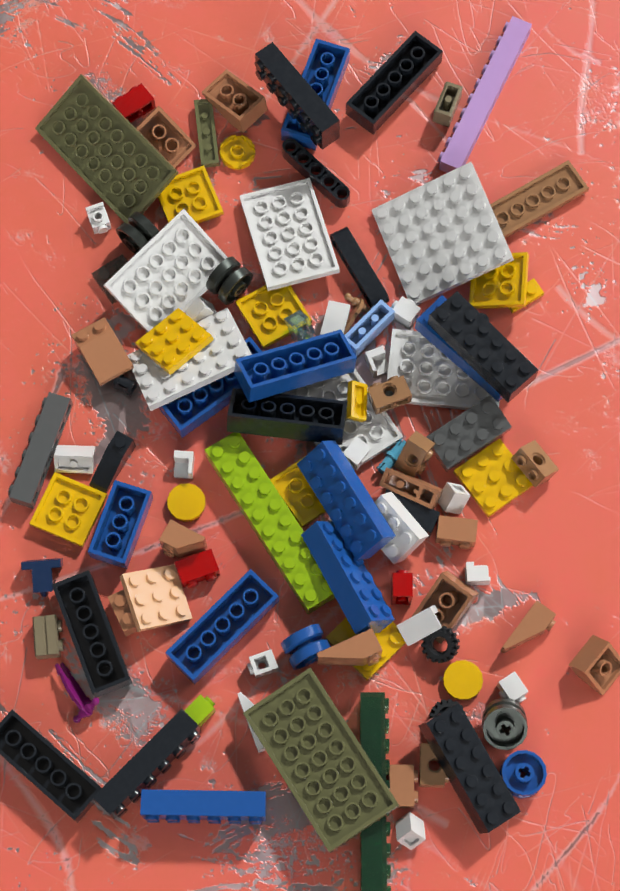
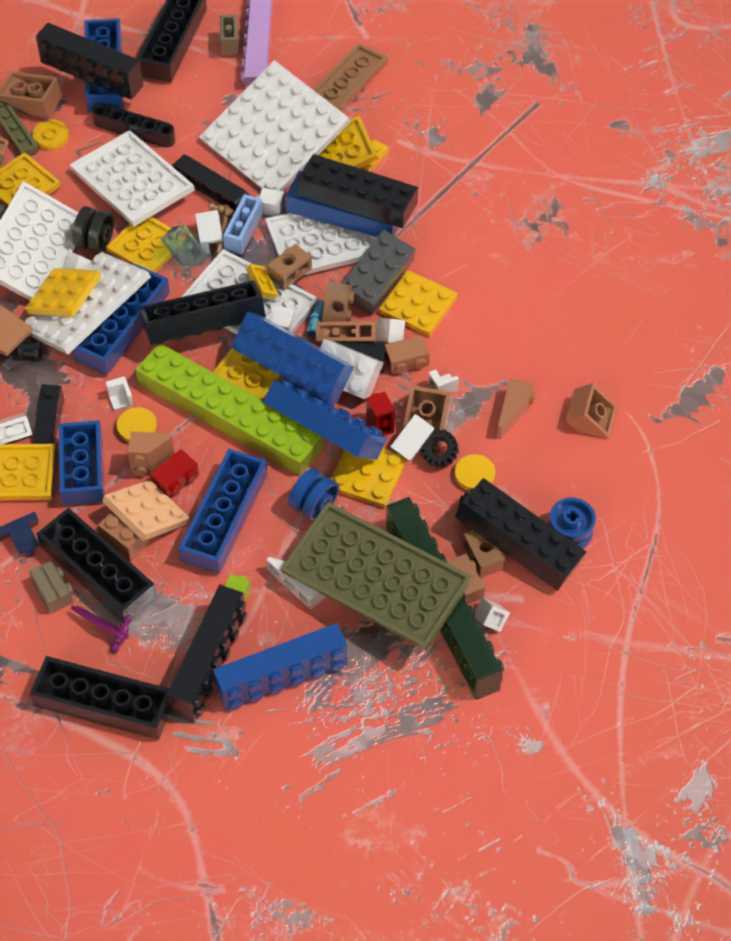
camera: 25 degrees left, 15 degrees down
blue brick [234,329,357,402] -> none
white brick [247,649,278,678] -> none
nougat slope [317,628,382,666] -> none
white panel [365,346,388,378] -> none
pearl dark grey wheel [482,698,528,750] -> none
white brick [496,671,529,704] -> none
medium nougat brick [511,440,559,488] -> none

